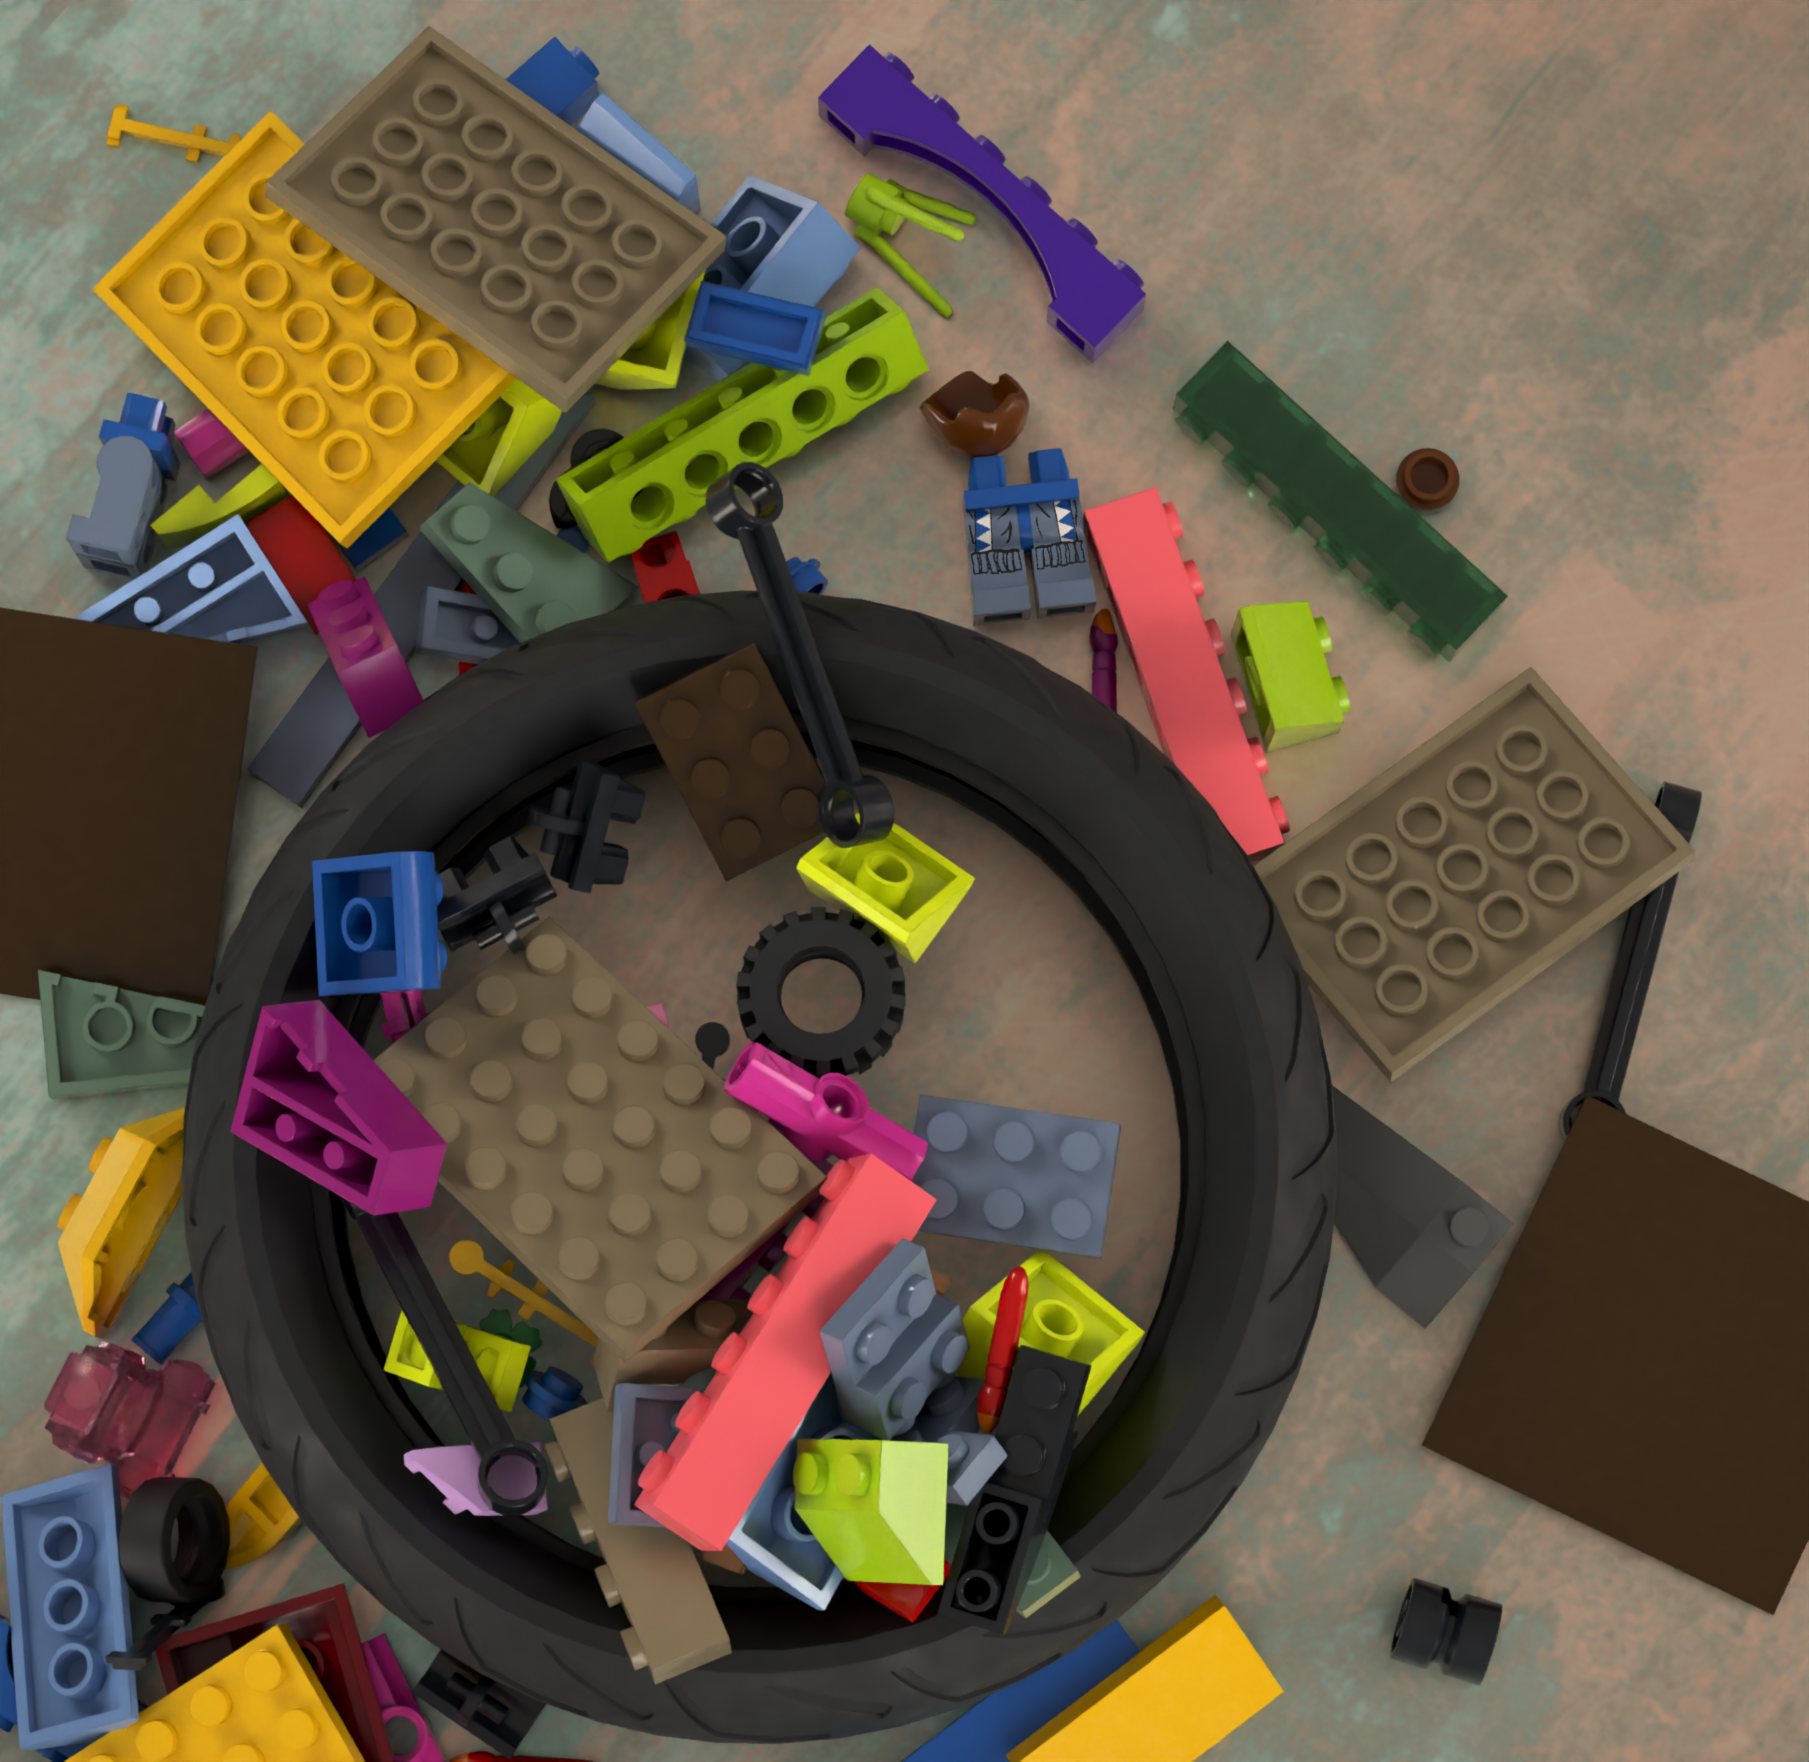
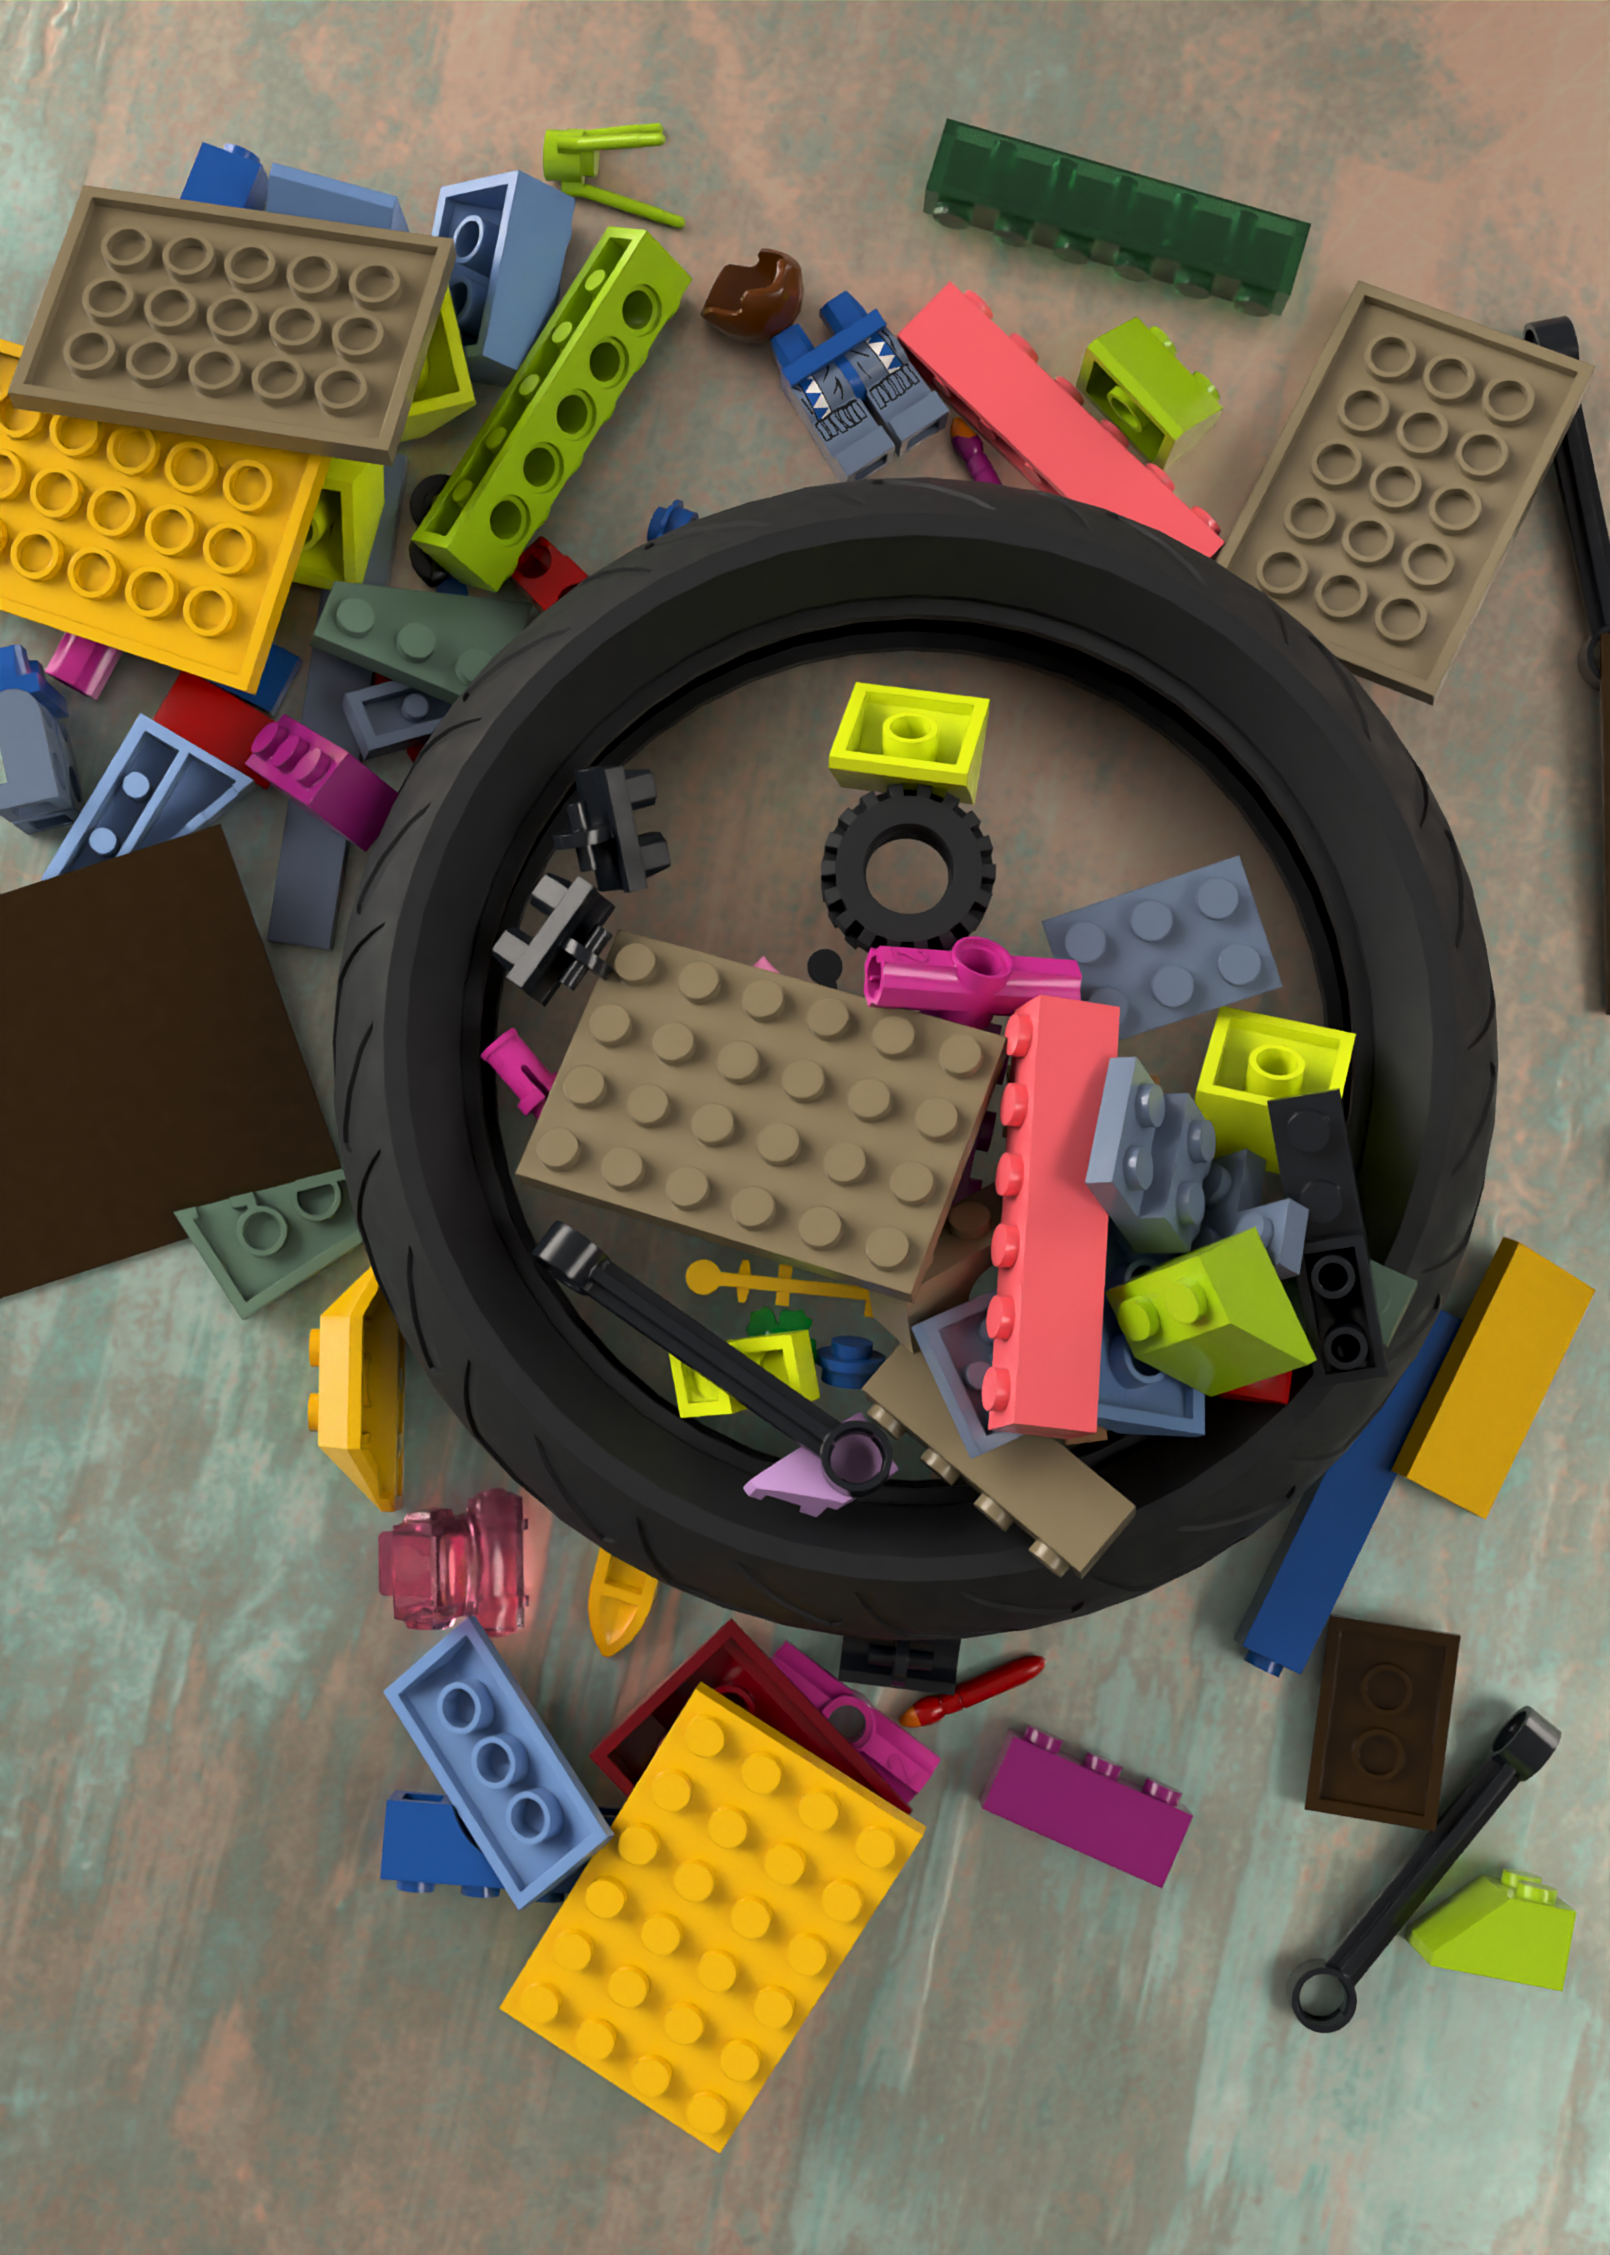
camera: 25 degrees left, 5 degrees up
black piece [105,1578,226,1671] -> none
black tyre [119,1477,230,1604] -> none
blue pin [131,1272,203,1366] -> none
neon yellow slope [150,464,287,548] -> none
magenta wedge [230,1000,447,1216] -> none
blue brick [312,851,447,996] -> none
dark brown plate [635,641,827,882] -> none
blue tile [684,281,826,376] -> none
black piece [706,462,894,848] -> none
dark purple arch [818,44,1146,363] -> none
red piece [977,1266,1029,1434] -> none
dark grey wedge [1332,1085,1514,1329] -> none
reddish brown plate [1396,448,1460,512] -> none

